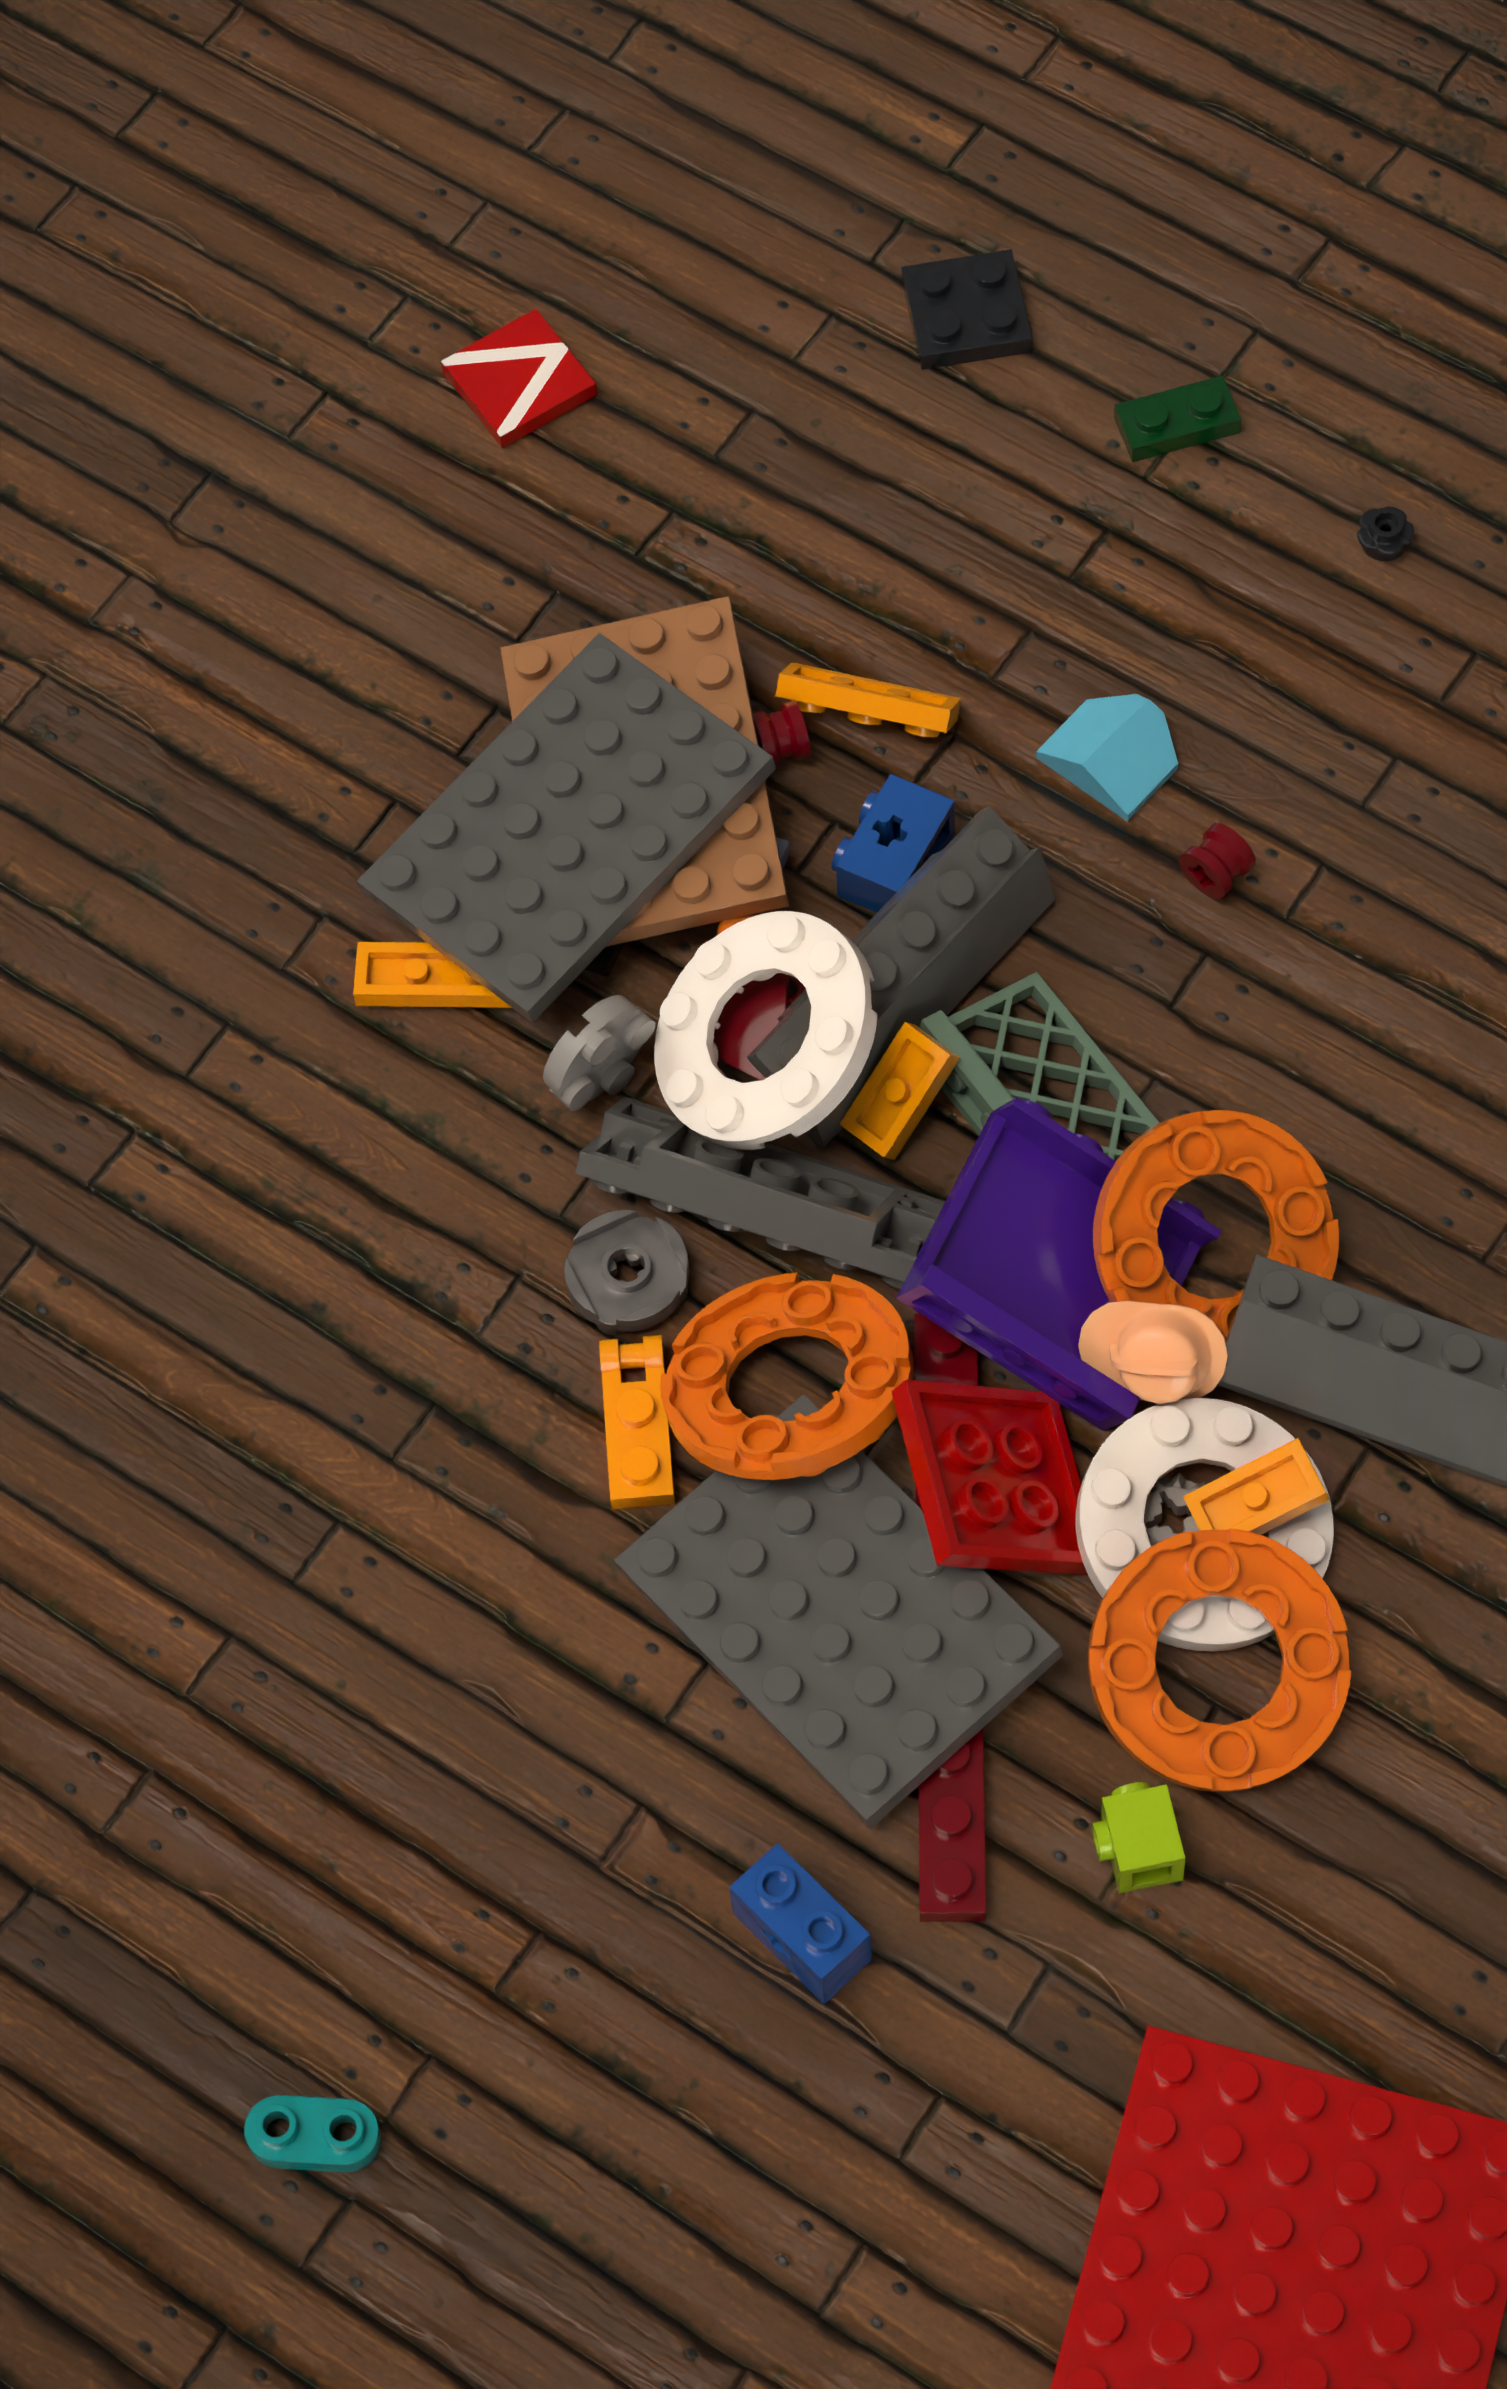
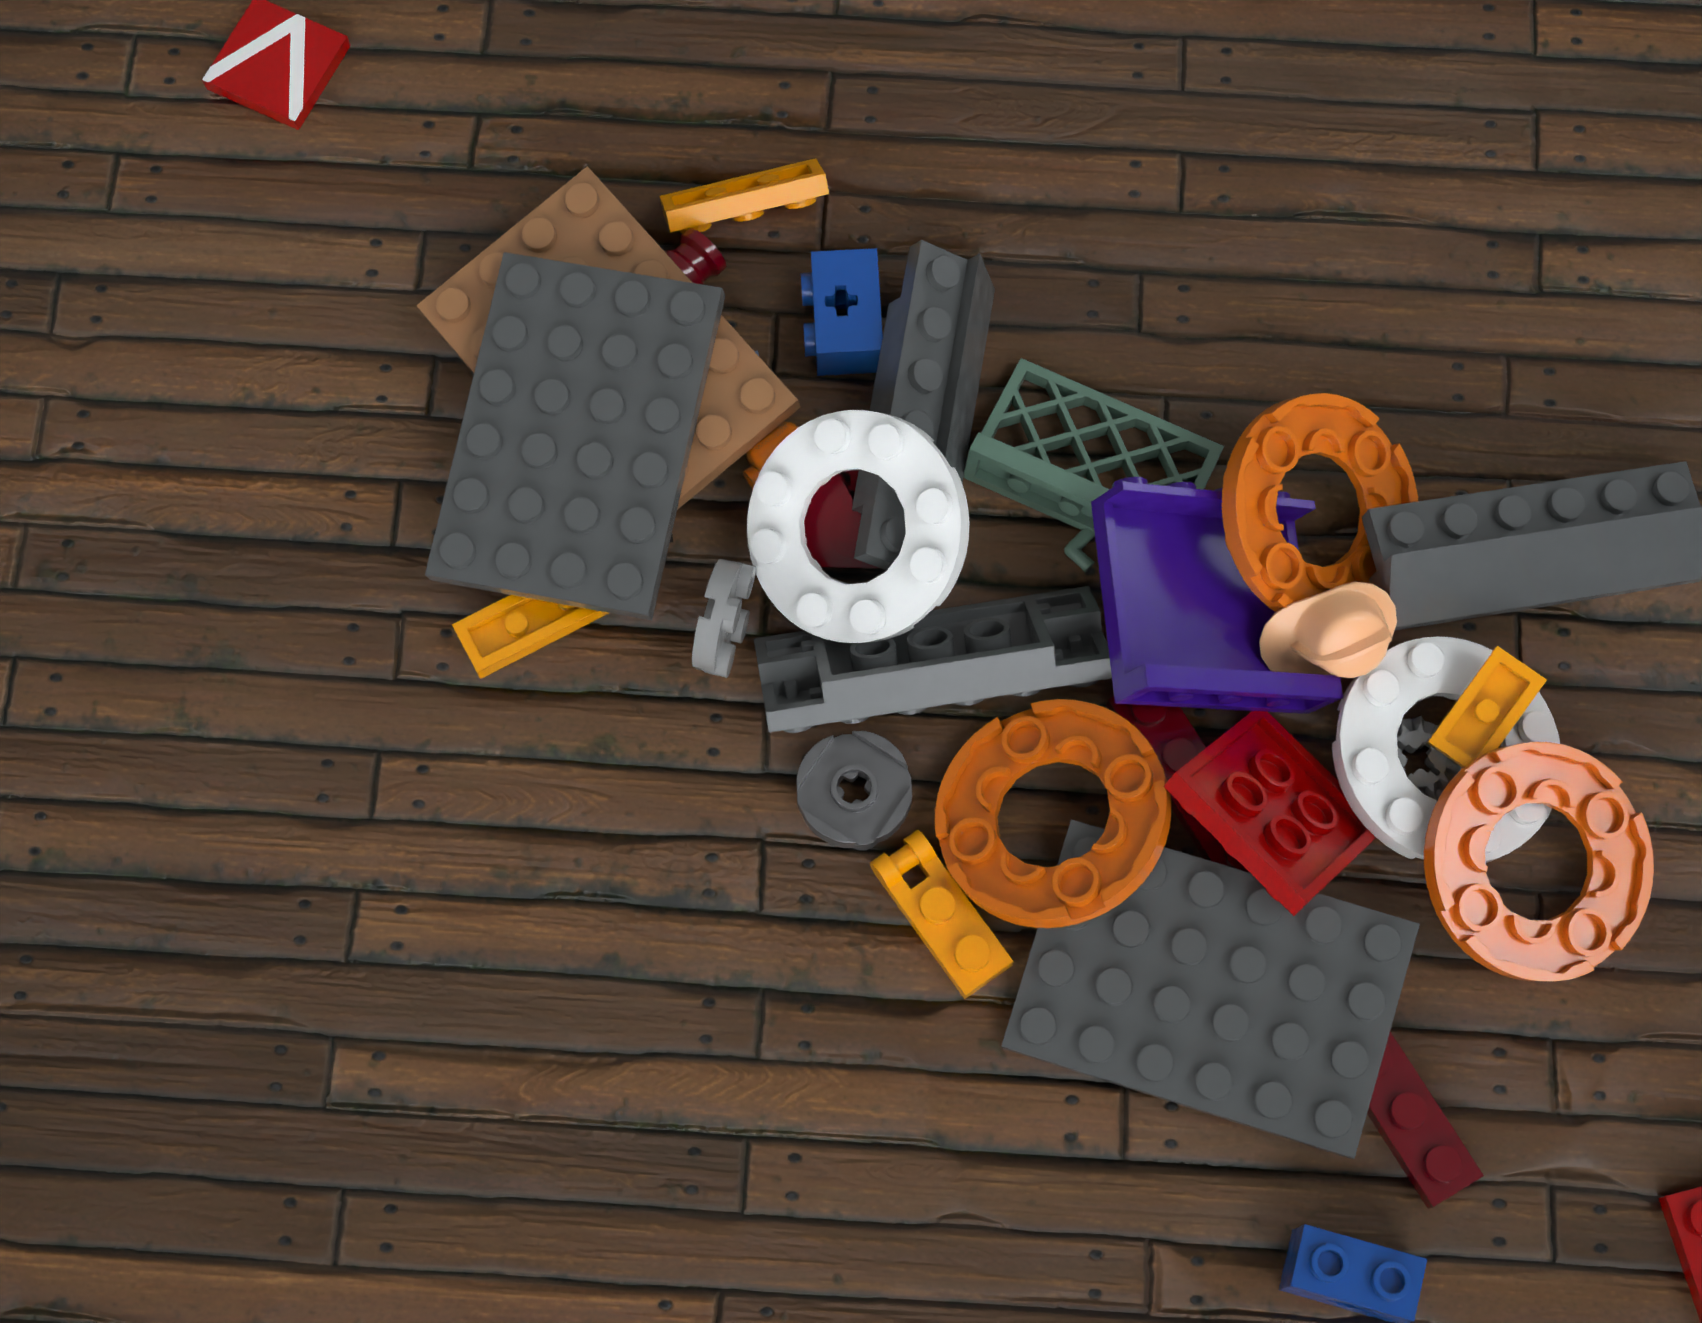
camera: 35 degrees left, 10 degrees up
light orange plate [840,1022,960,1160] -> none
medium azure slope [1036,694,1178,822] -> none
lime brick [1092,1782,1185,1894] -> none
dark red wheel [1179,823,1256,899] -> none

